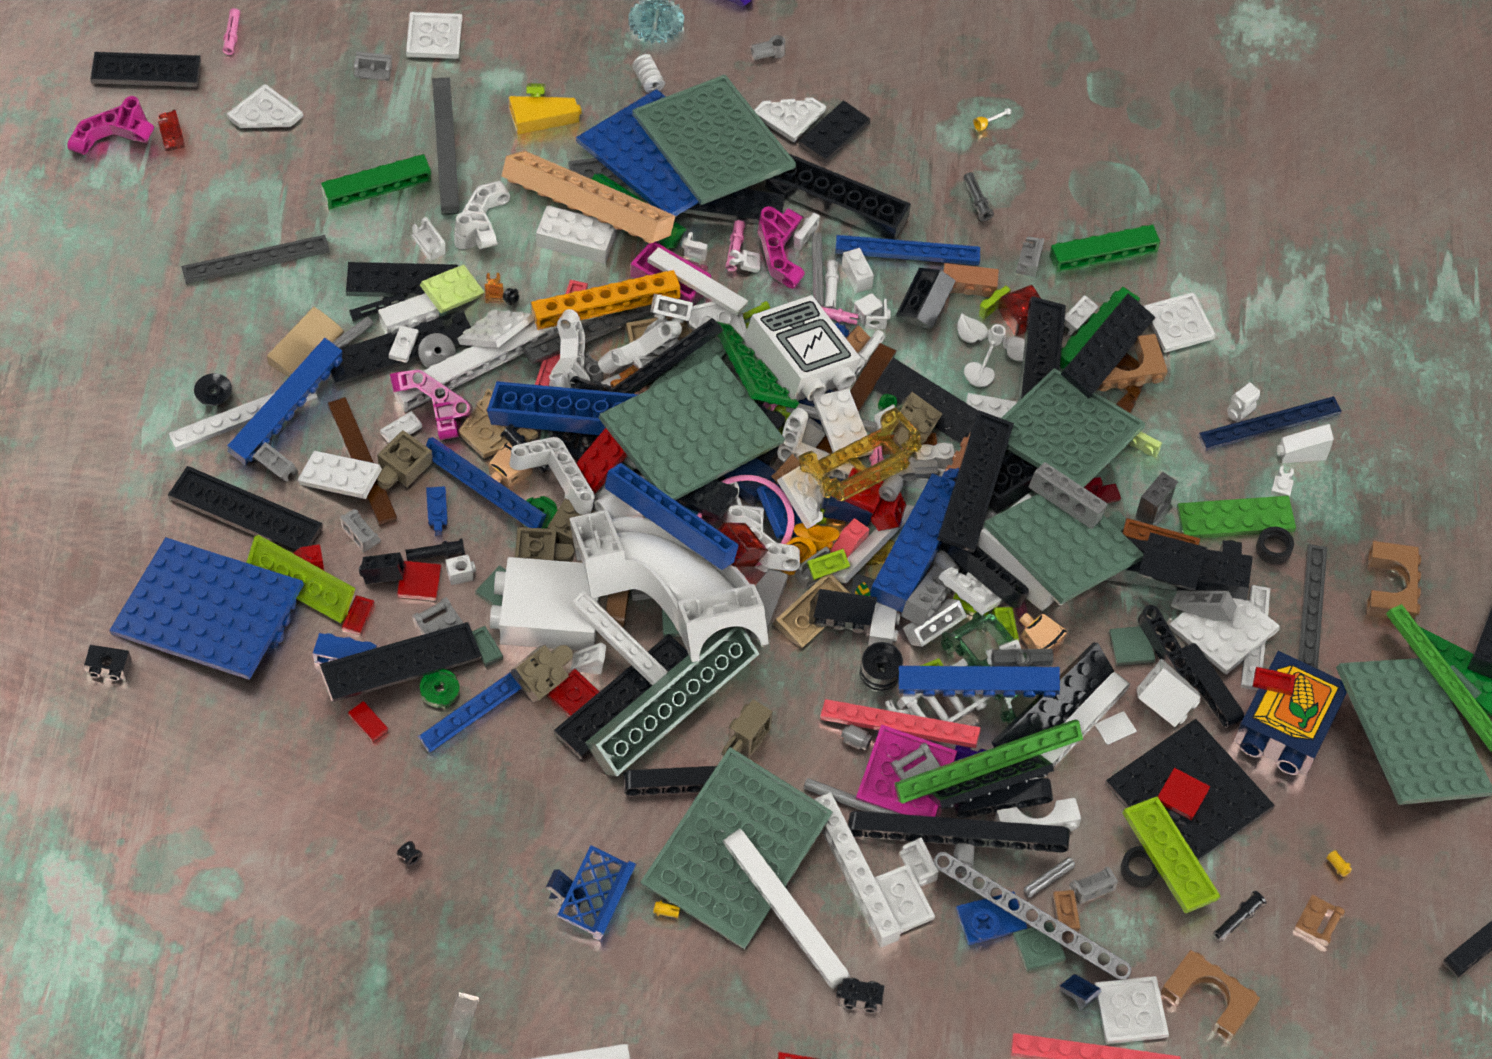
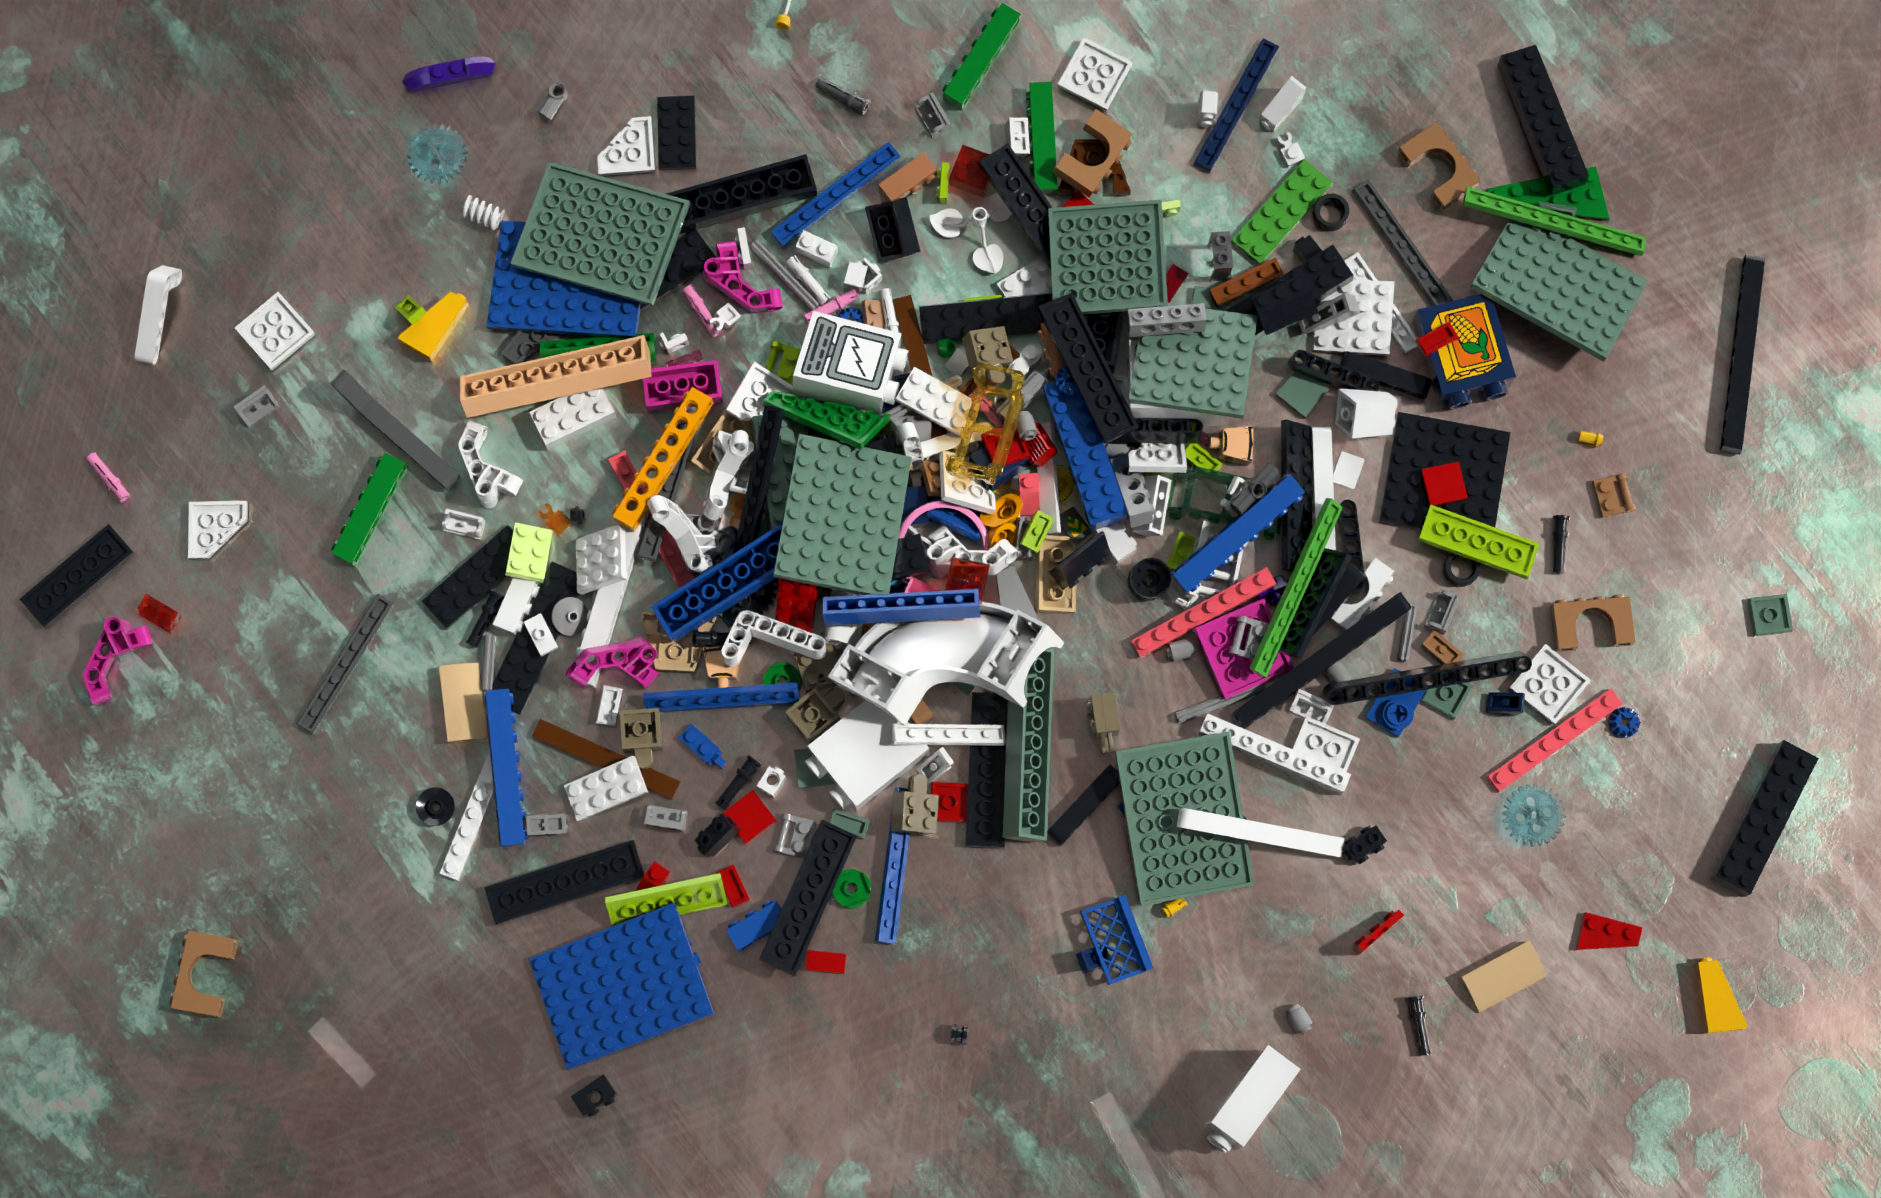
camera: 40 degrees left, 20 degrees up
white tile [648,247,748,316] -> none
white brick [650,294,693,323] -> none
black plate [1061,293,1155,399] -> none
none -> black beam [1338,499,1365,595]

